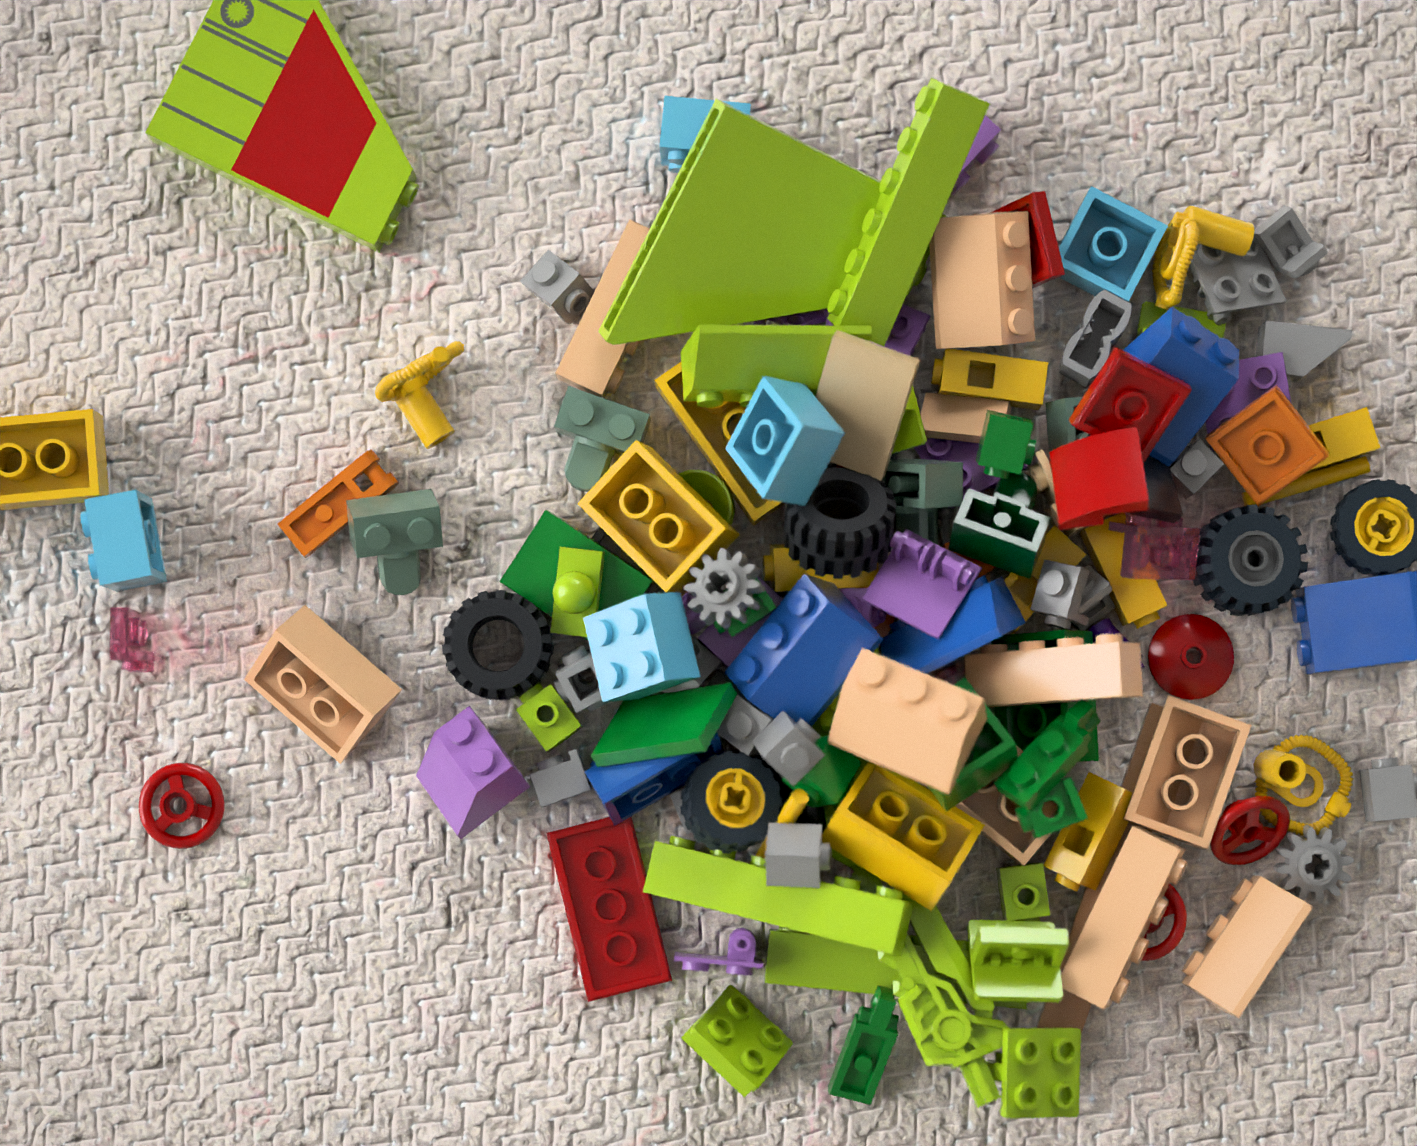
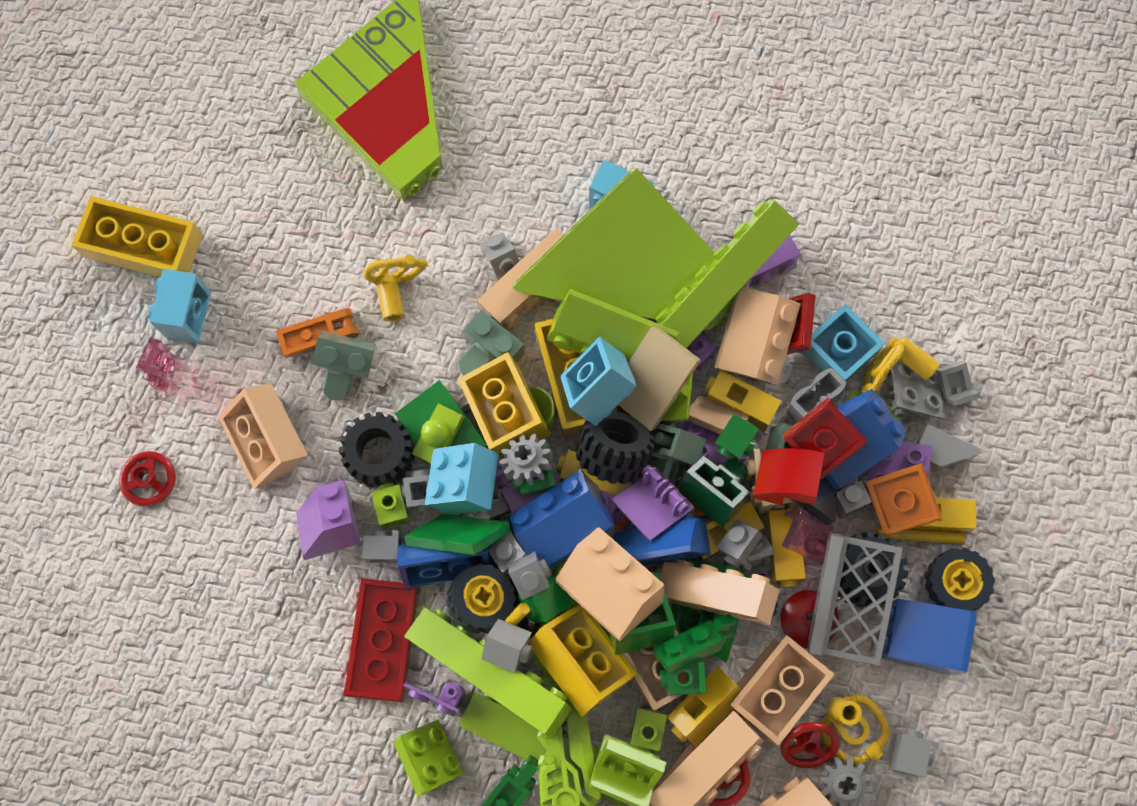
camera: 20 degrees right, 10 degrees down
none -> light grey fence [807,532,903,666]

